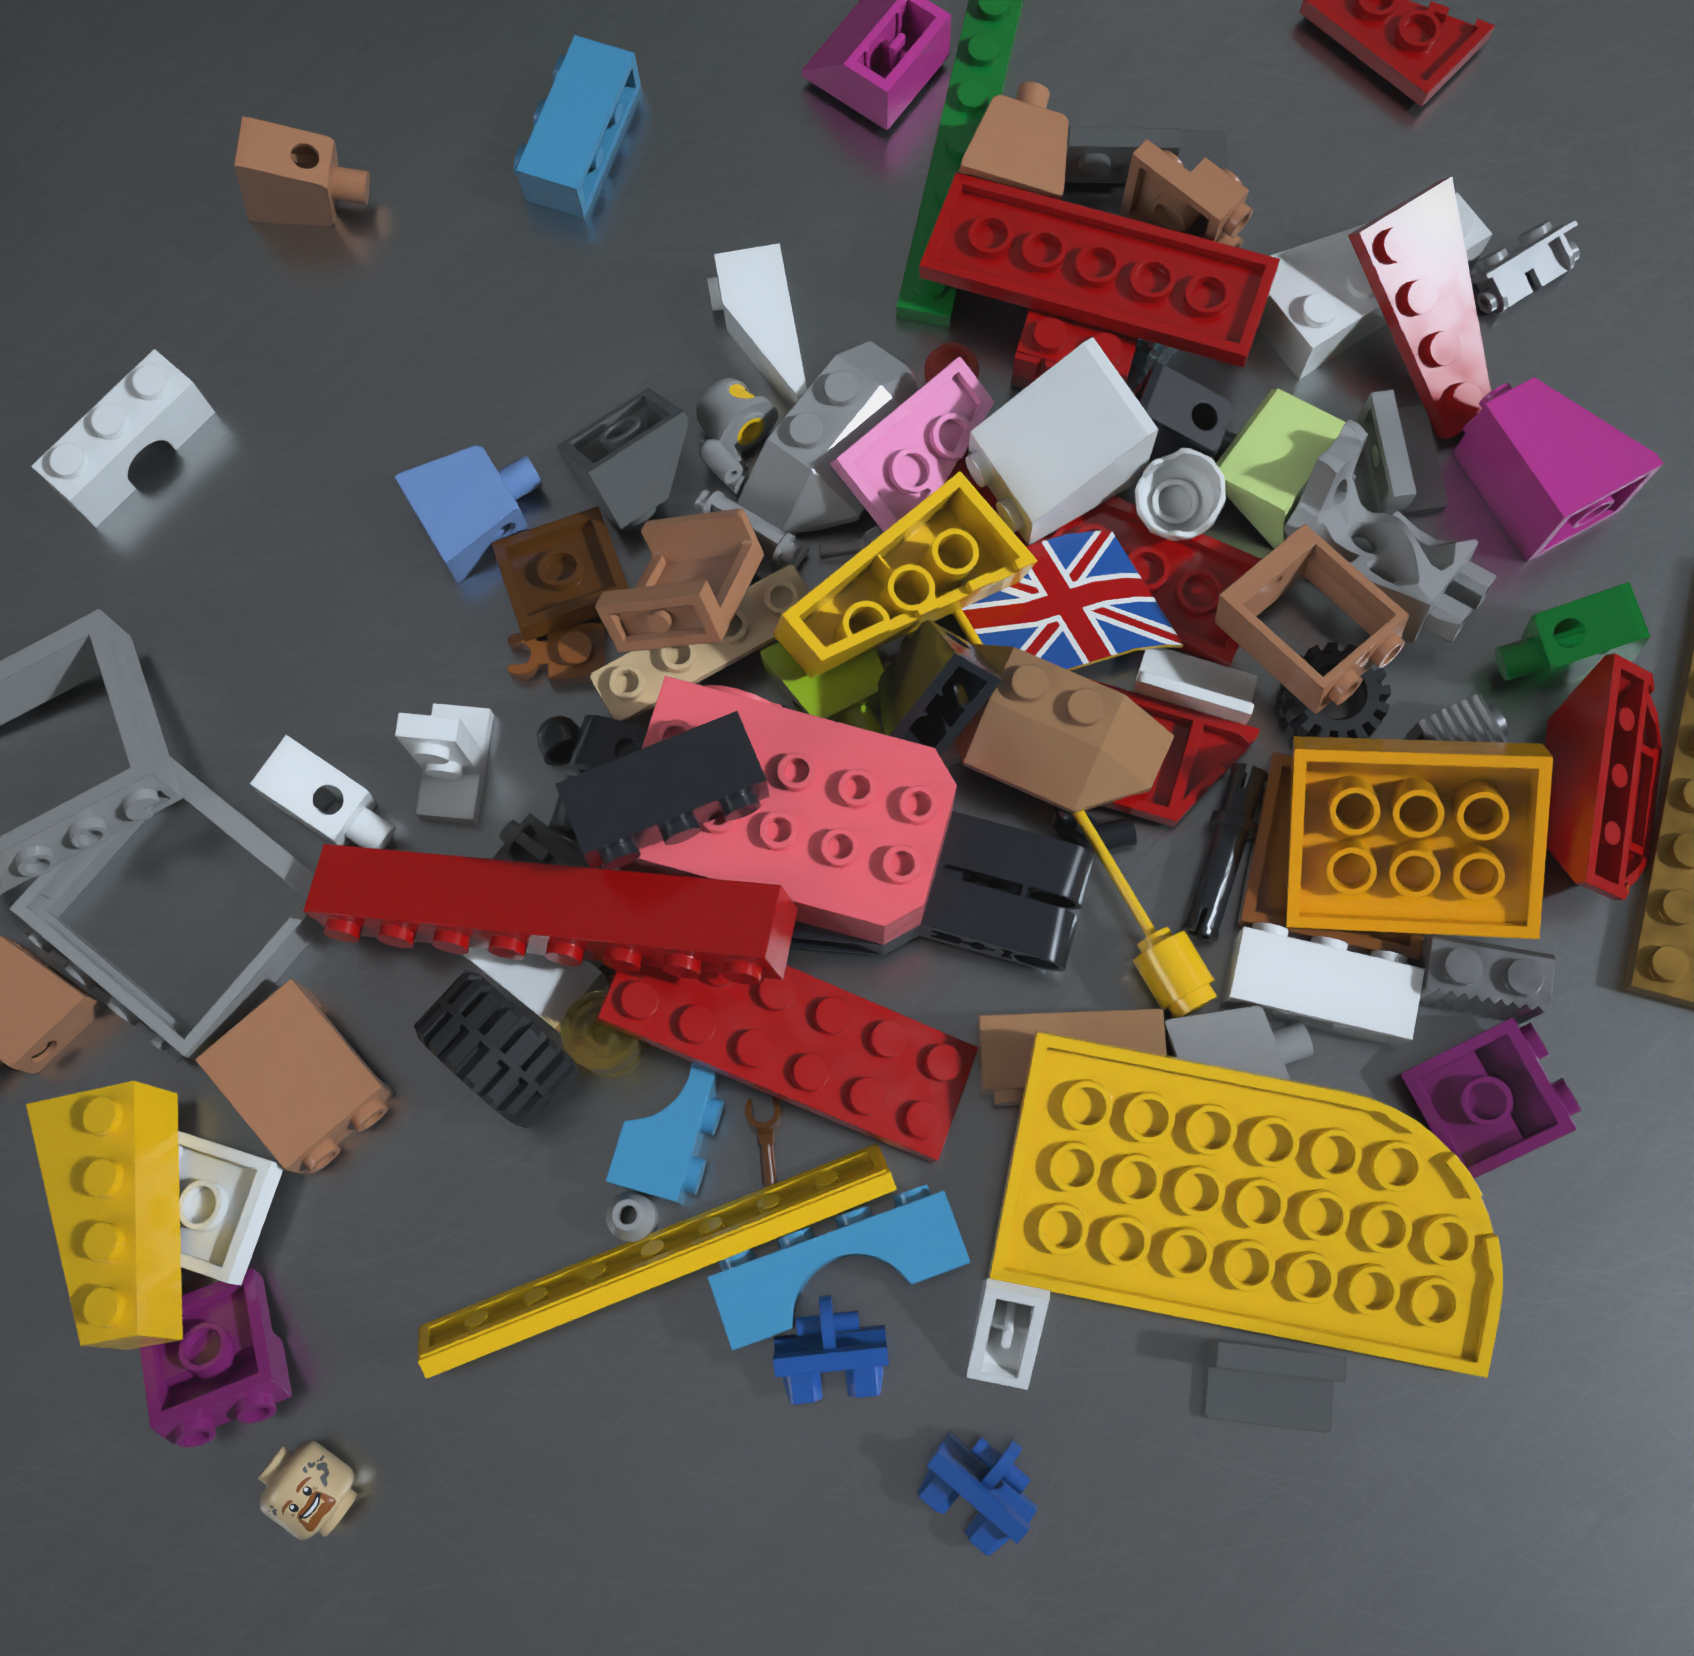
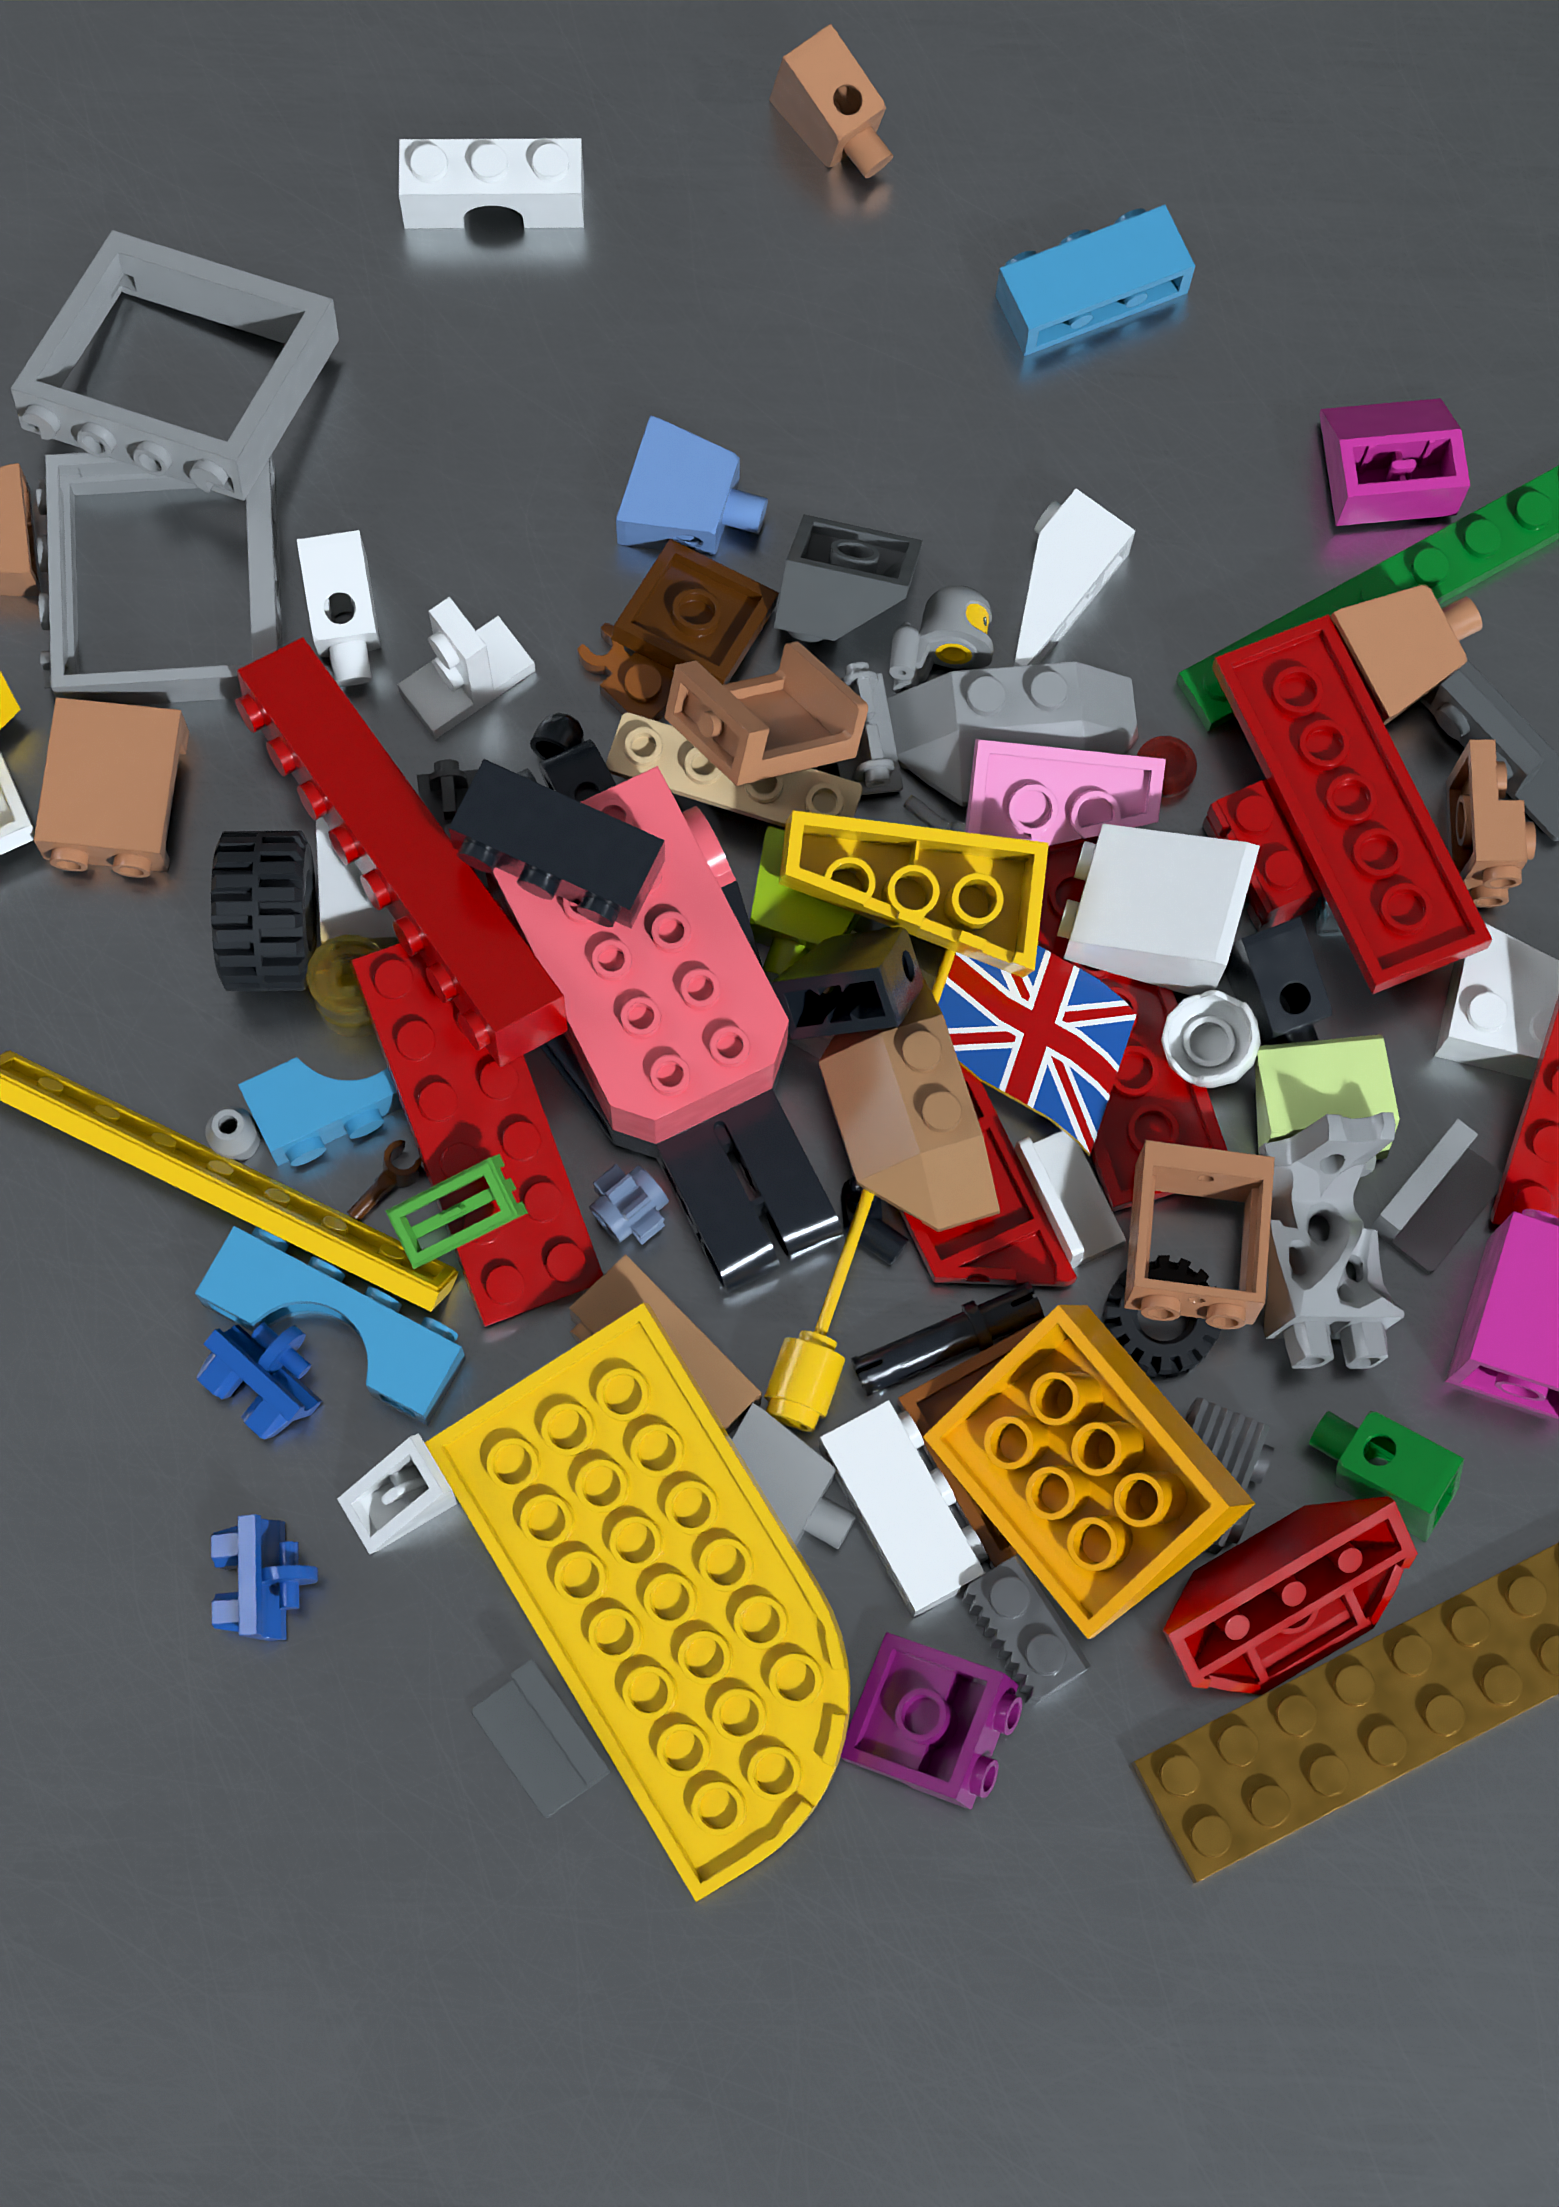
camera: 40 degrees right, 0 degrees up
none -> bright green tile [385,1154,528,1269]
none -> sand blue gear [589,1164,669,1245]

